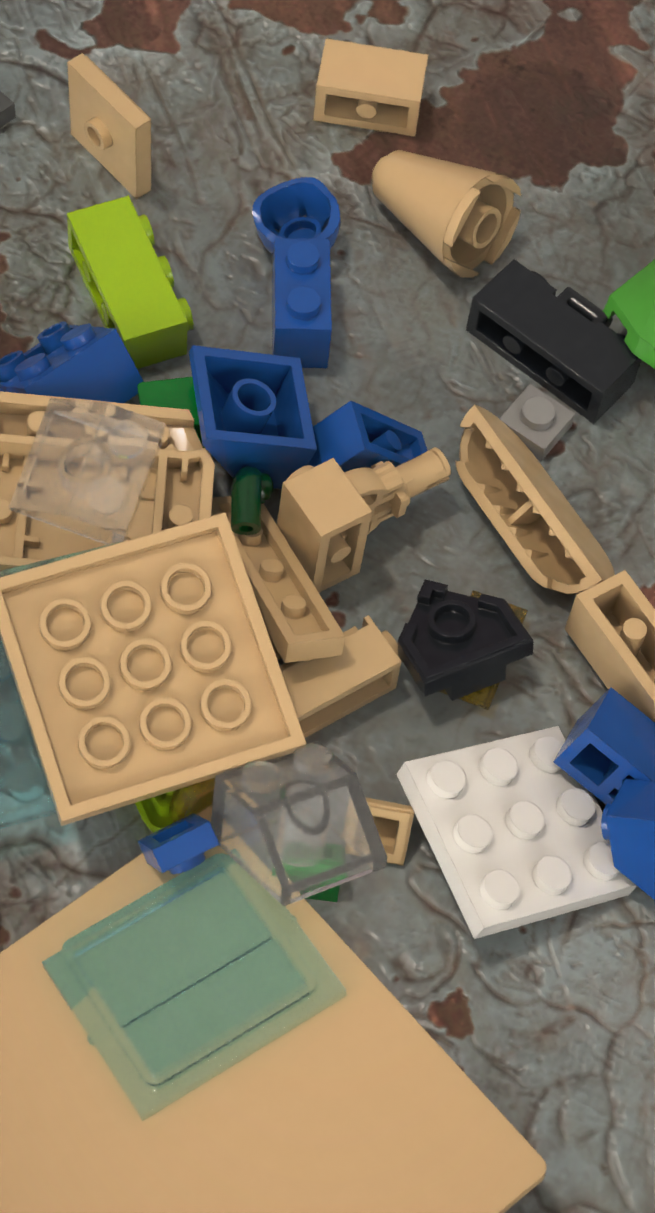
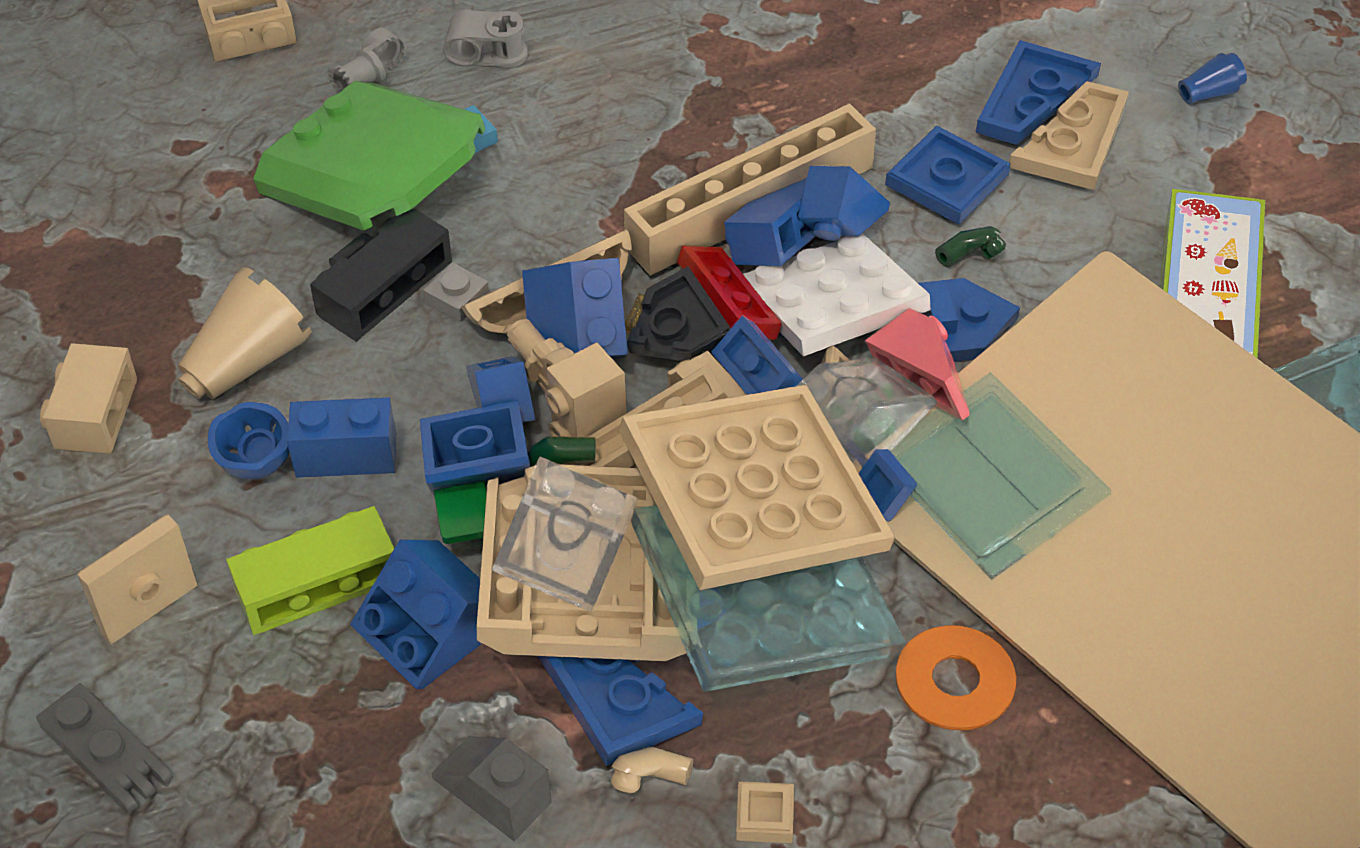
camera: 85 degrees left, 10 degrees down
none -> blue slope [522,258,628,359]
none -> red plate [677,246,782,340]
none -> blue panel [711,316,803,395]
none -> coral slope [865,308,970,420]
none -> blue plate [918,278,1020,362]
none -> dark green arm [935,226,1006,267]

